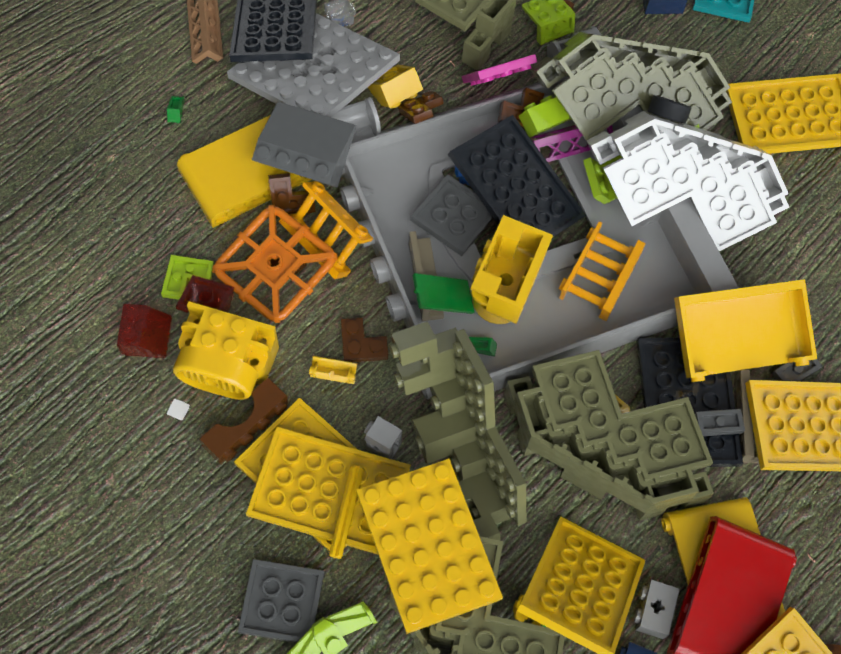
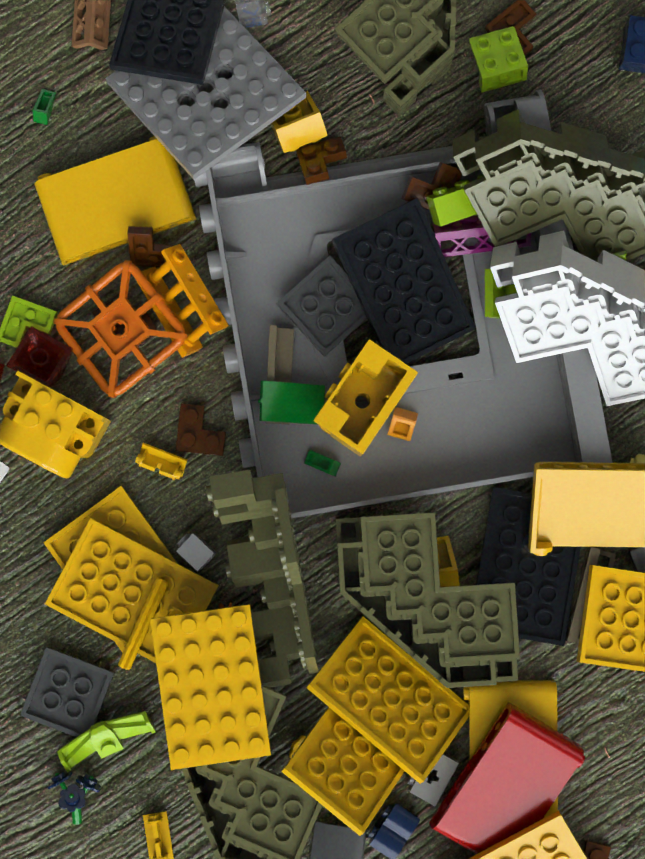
camera: 20 degrees right, 20 degrees up
reddish brown arch [199,378,288,465] -> none
dark grey slope [252,102,357,188] -> none
dark pink plate [461,54,537,86] -> none
light orange fence [559,221,646,321] -> none
black tyre [648,95,691,124] -> none
dark grey plate [695,409,745,436] -> none
none -> yellow plate [306,616,469,784]
none -> light orange slope [387,407,418,441]

